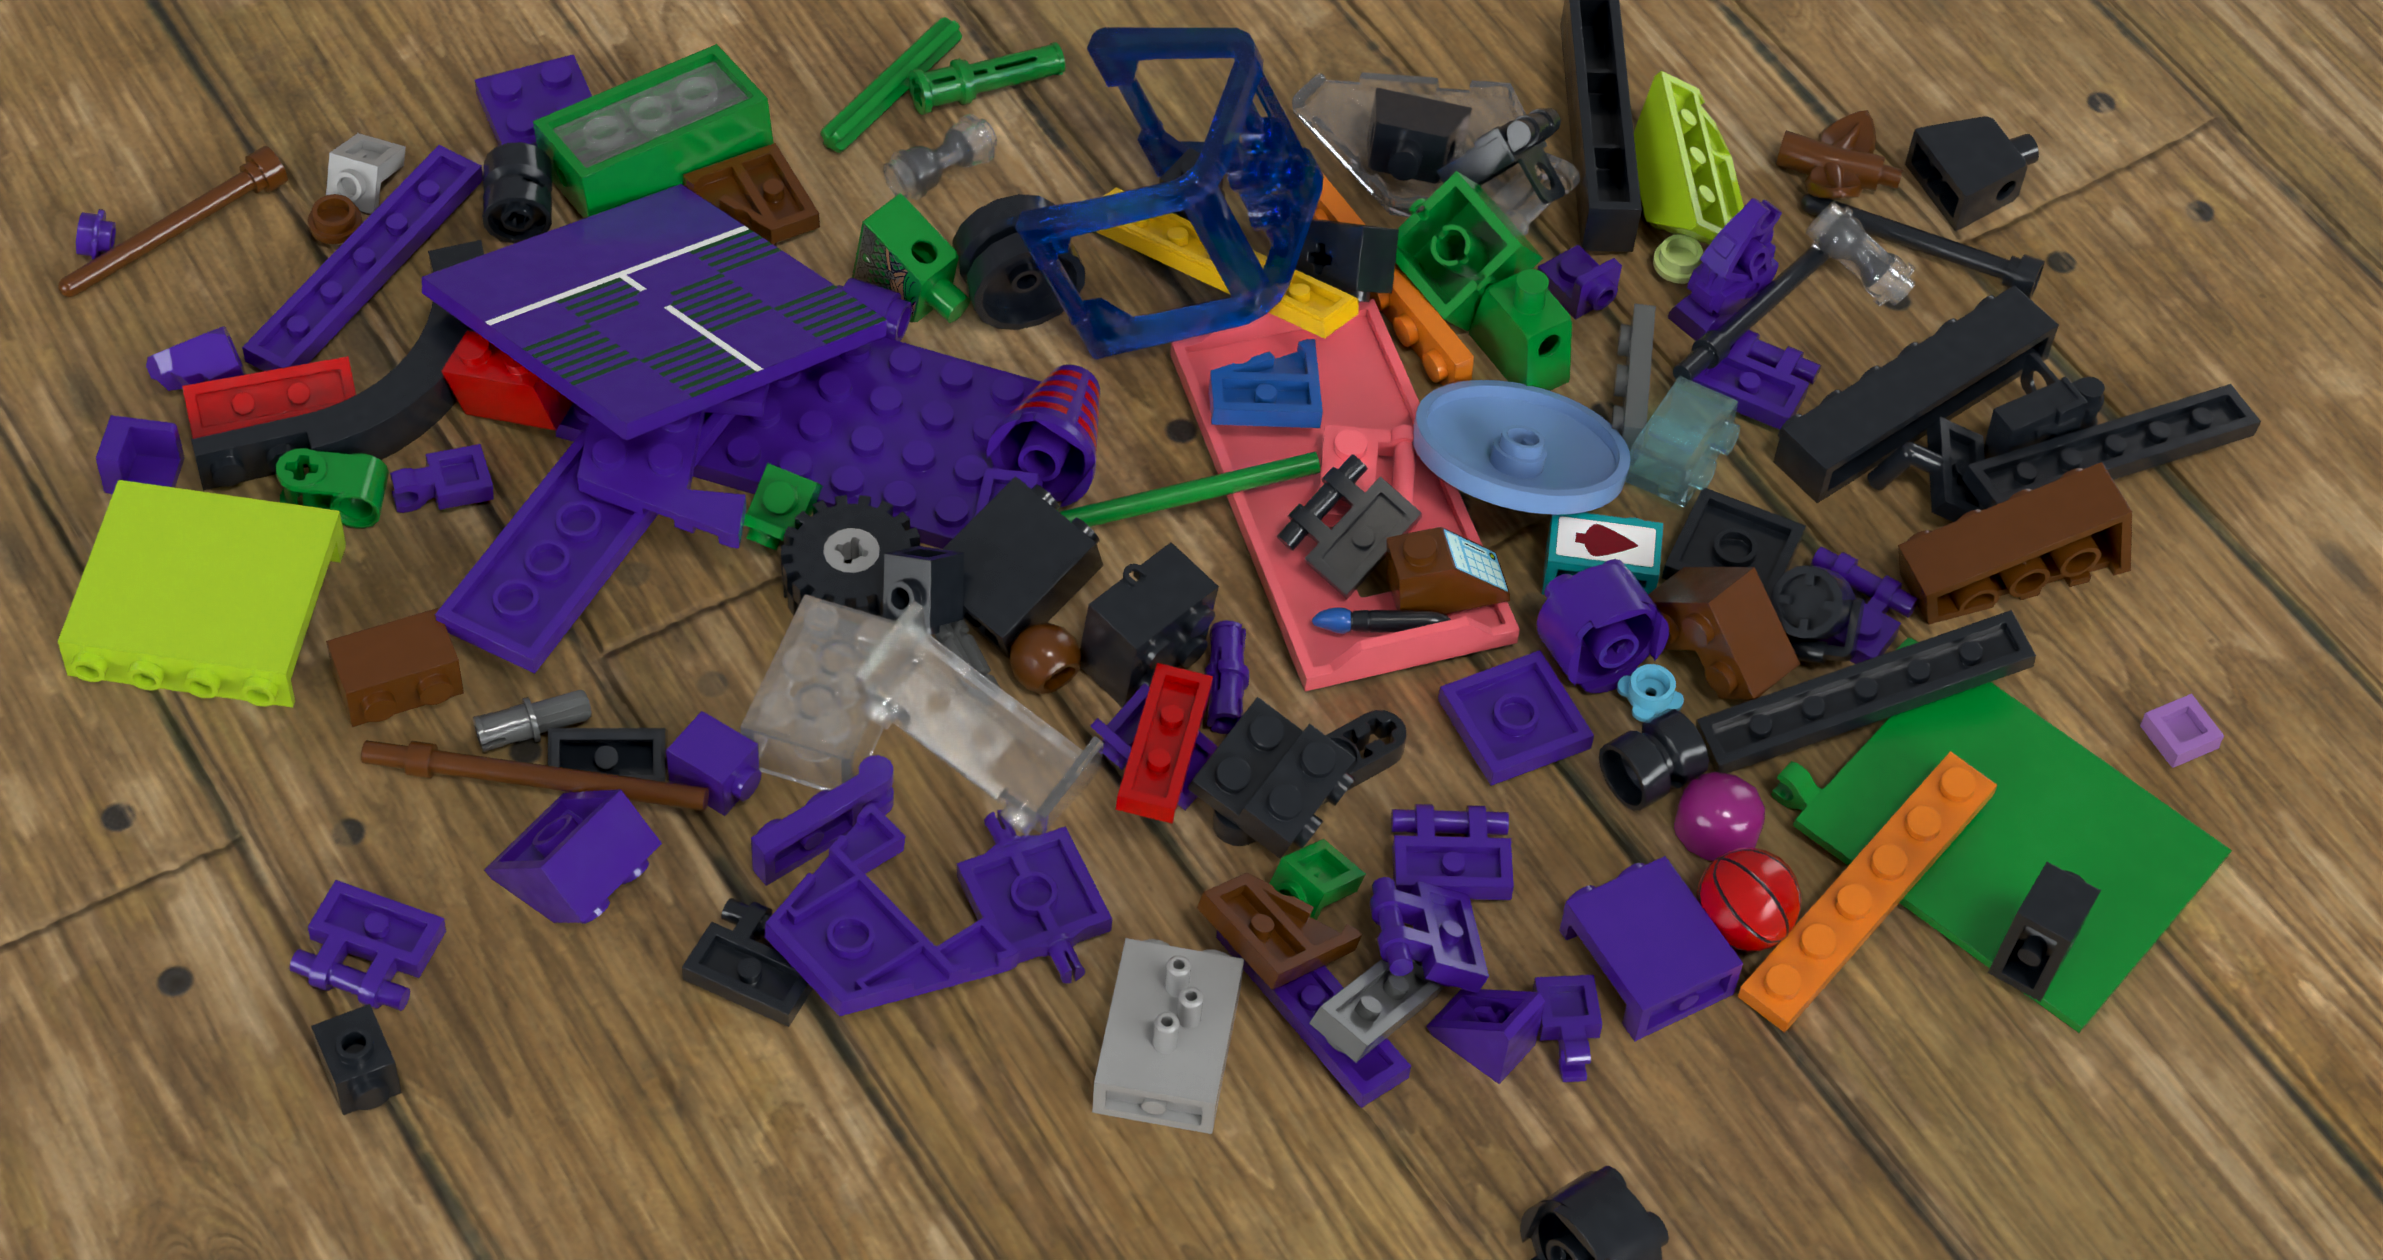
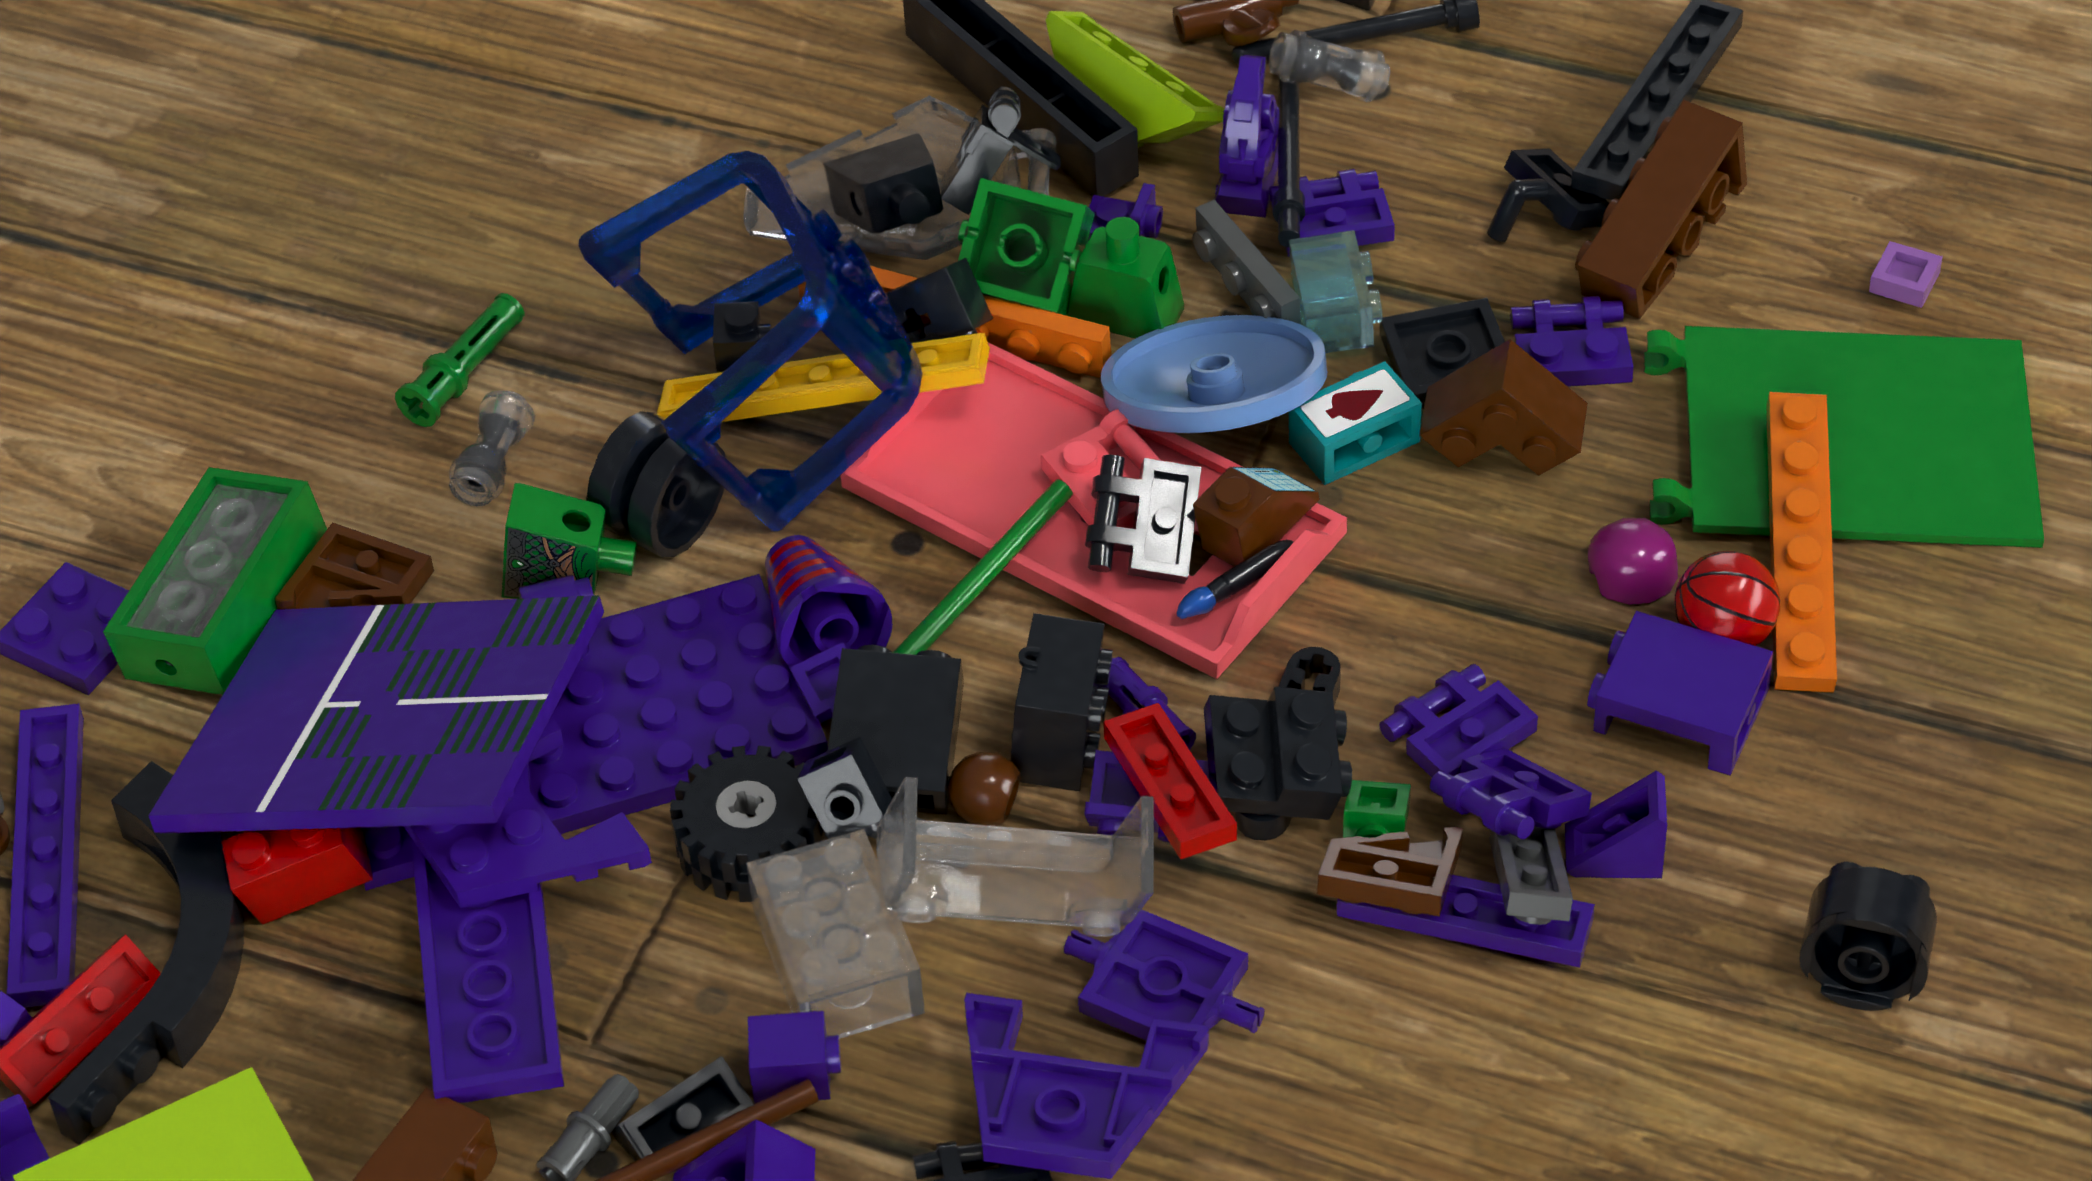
camera: 30 degrees left, 5 degrees down
green piece [276,448,389,528] -> none
dark purple plate [390,444,494,513] -> none
black wheel [482,142,552,243] -> none
green bracket [744,463,823,551] -> none
dark purple plate [751,755,894,886] -> none
green axle [820,17,962,153] -> none
light grey piece [1092,938,1244,1134] -> none
blue wing [1208,339,1323,428] -> none
dark purple plate [1438,650,1594,786] -> none
dark purple plate [1532,975,1603,1082] -> none
dark purple brick [1537,559,1669,693] -> none
black wheel [1599,709,1709,811] -> none
medium azure plate [1617,664,1684,722] -> none
yellowish green plate [1653,234,1704,284] -> none
black plate [1696,610,2036,774] -> none
black piece [1770,565,1864,664] -> none
black brick [1773,285,2059,503] -> none
black piece [1984,353,2105,459] -> none
black brick [1988,862,2101,1002] -> none

